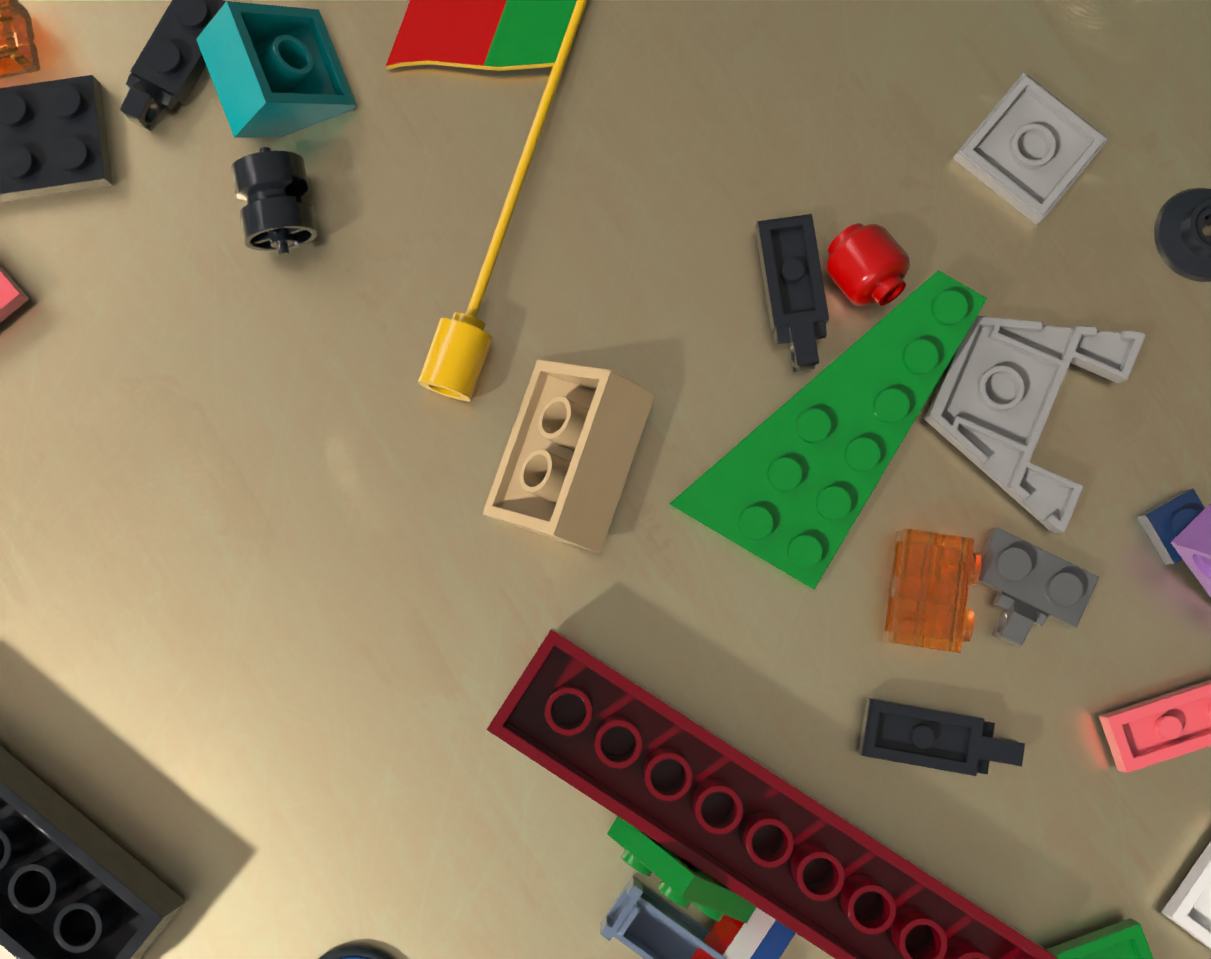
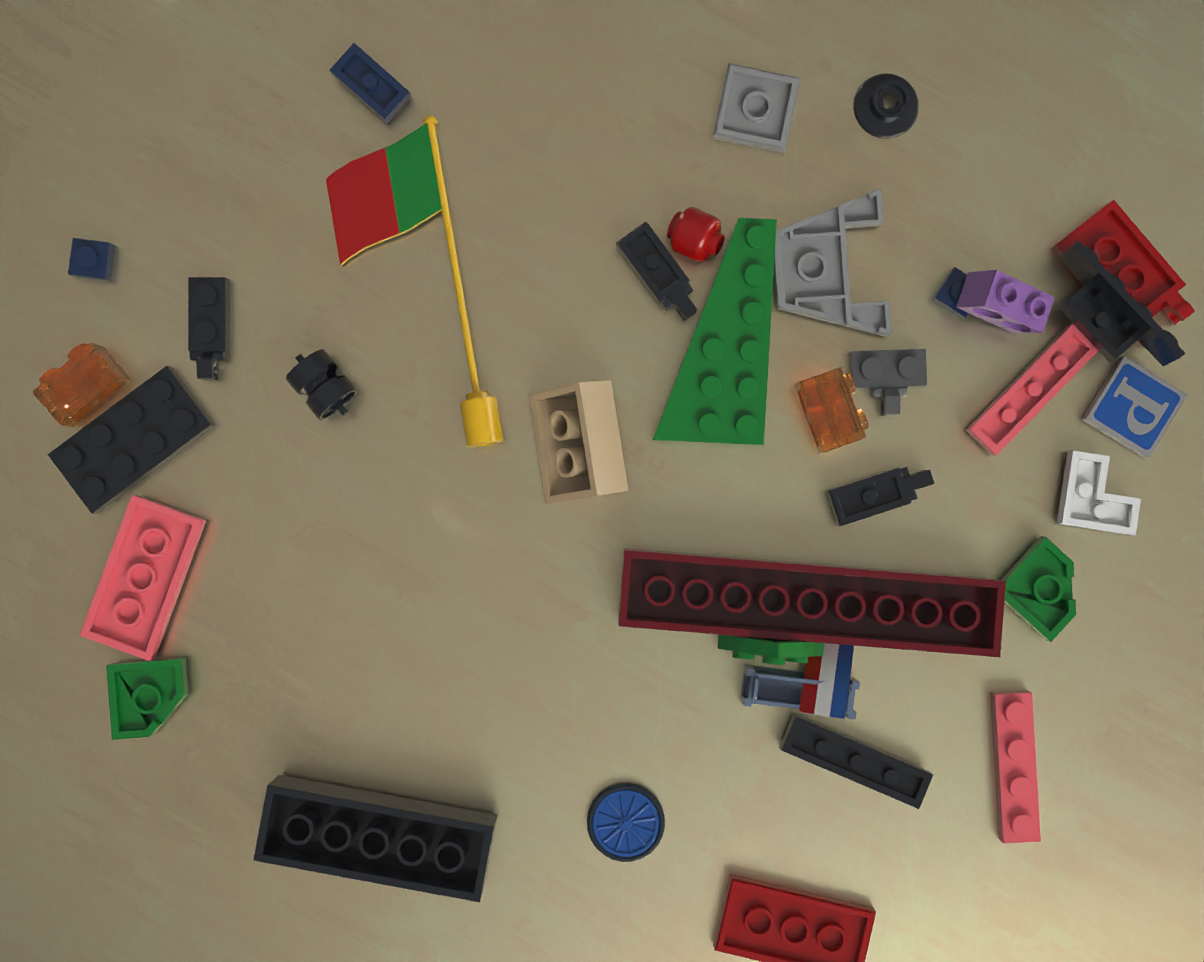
camera: 15 degrees left, 5 degrees up
teal slope [196,1,357,138] -> none

